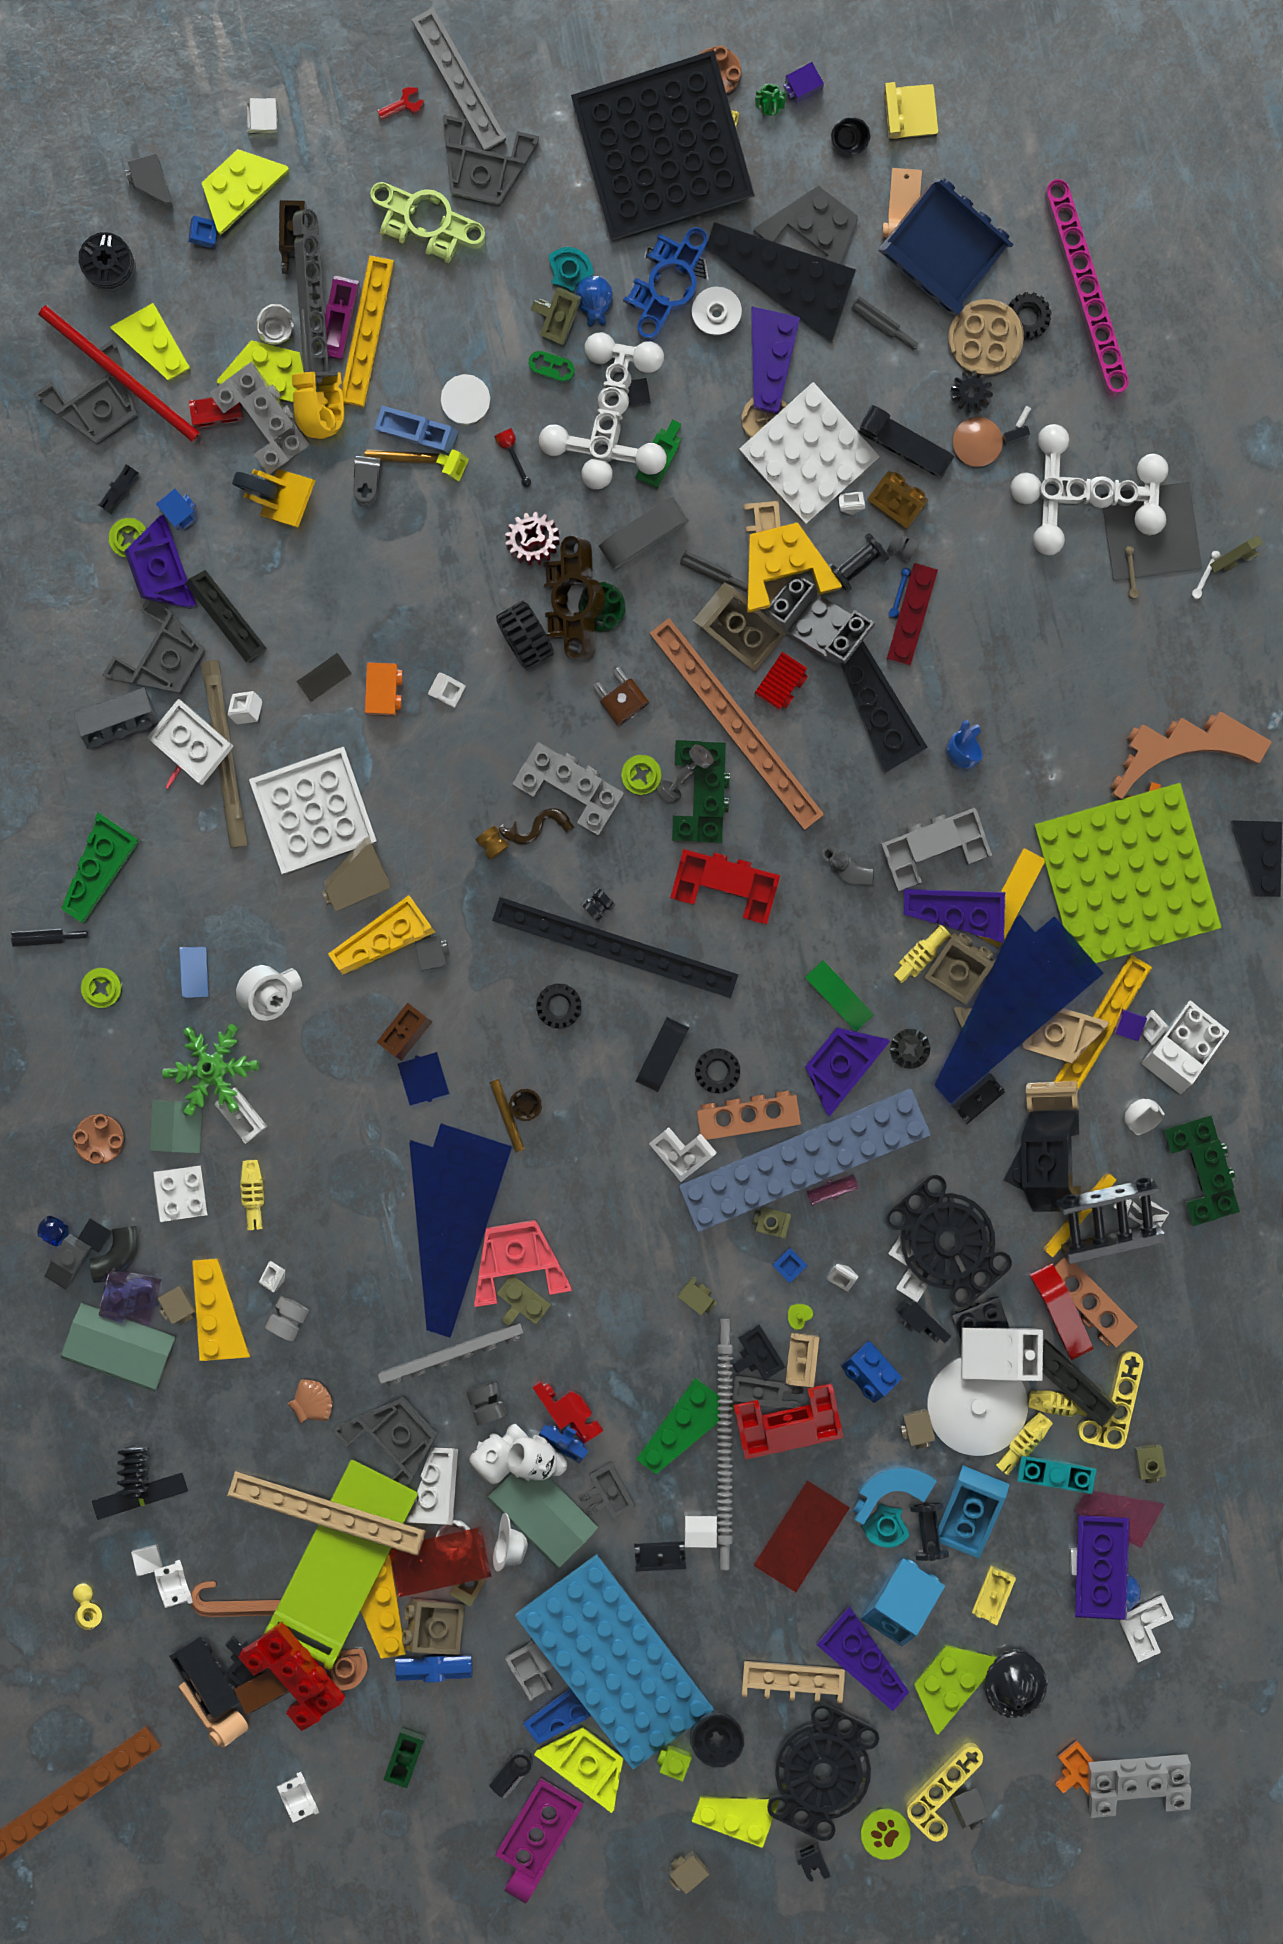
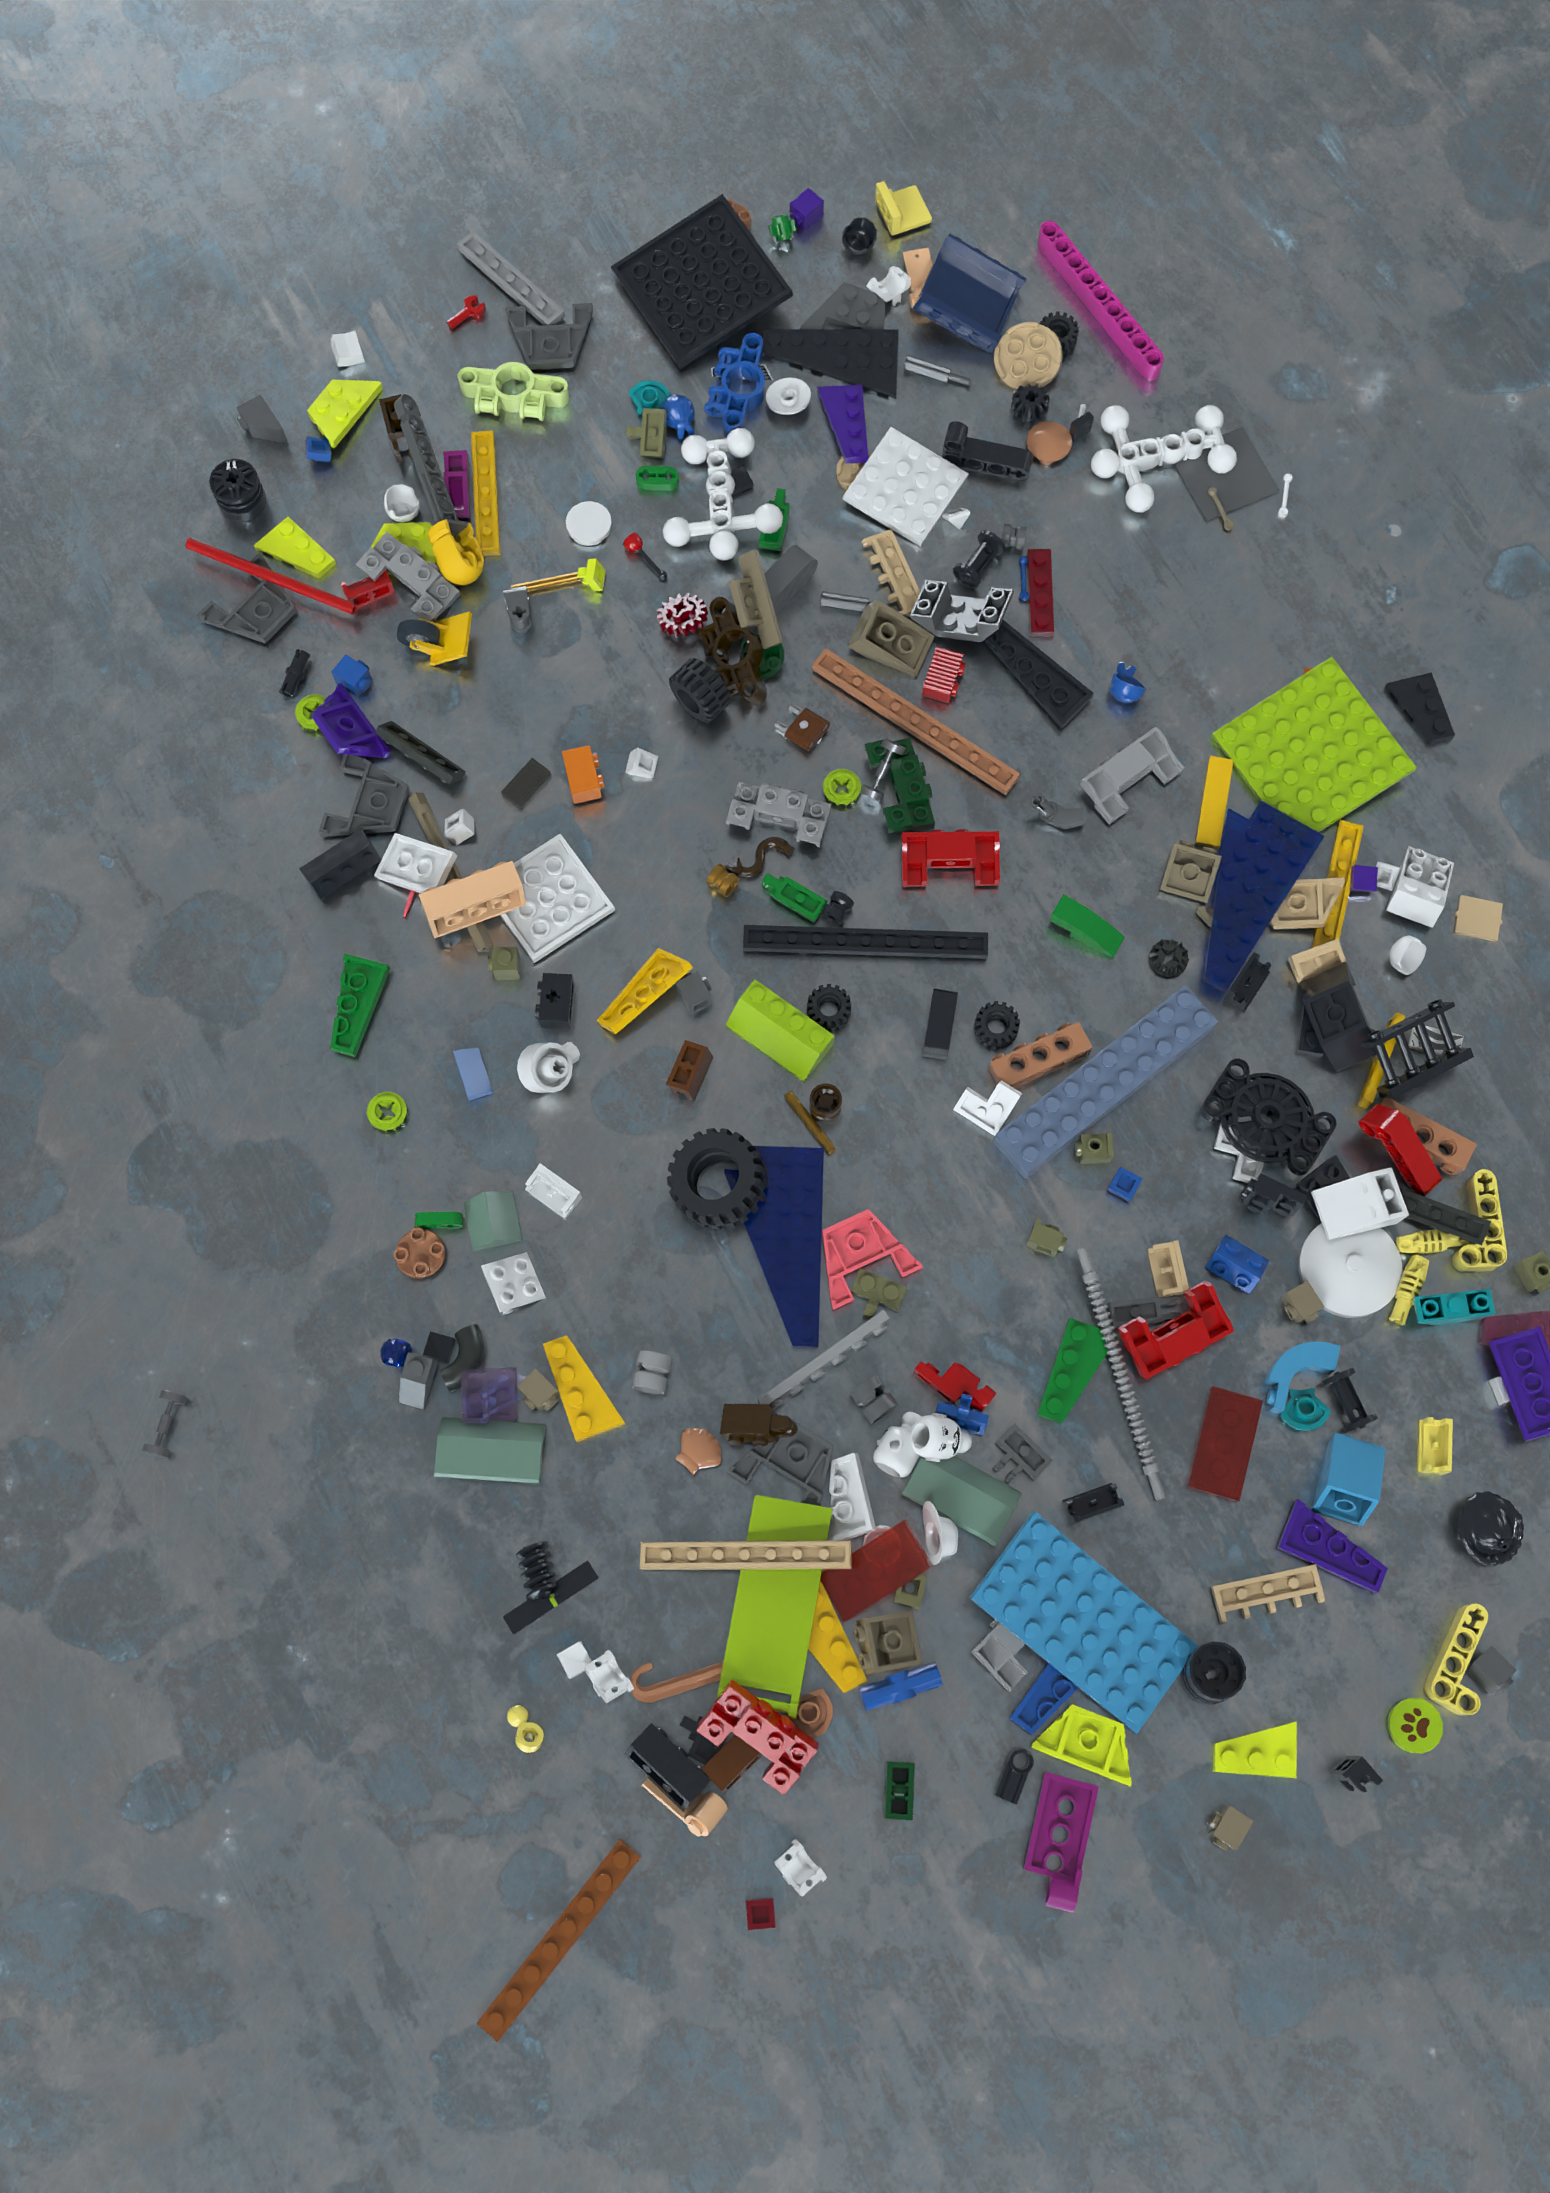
camera: 15 degrees left, 15 degrees down
black axle [11,928,88,947] -> none
bright green piece [162,1023,259,1116] -> none
light yellow hinge [240,1160,264,1230] -> none
white slope [259,1261,285,1292] -> none
dark tan slope [322,837,391,911] -> none
medium blue slope [374,405,458,454] -> none
clear blue piece [398,1052,450,1106] -> none
lime brick [656,1744,692,1782] -> none
white piece [685,1516,717,1548] -> none
black hinge [732,1324,786,1381] -> none
yellow wing [747,522,842,613] -> none
black piece [767,1703,879,1841] -> none
lime piece [787,1304,813,1330] -> none
dark purple wing [805,1028,890,1116] -> none
clear pink pin [806,1174,859,1206] -> none
white slope [827,1264,859,1292] -> none
pearl gold bracket [867,471,929,529] -> none
light yellow hinge [894,924,952,983] -> none
dark purple wing [904,889,1006,943] -> none
lime wing [914,1645,997,1735] -> none
dark azure slope [938,1465,1010,1559] -> none
nougat arch [1110,711,1272,800] -> none
dark green bracket [1164,1115,1240,1226] -> none
olive plate [1210,535,1263,573] -> none
none -> green beam [415,1211,463,1230]
none -> light nougat brick [418,861,526,939]
none -> olive brick [488,947,520,980]
none -> black brick [535,973,574,1029]
none -> black tyre [667,1128,769,1230]
none -> dark brown hinge [720,1404,798,1446]
none -> lime slope [725,979,834,1082]
none -> dark tan bracket [729,550,782,649]
none -> dark red tile [746,1898,776,1930]
none -> green hinge [761,873,827,923]
none -> white piece [867,266,911,306]
none -> tan piece [1454,895,1503,942]

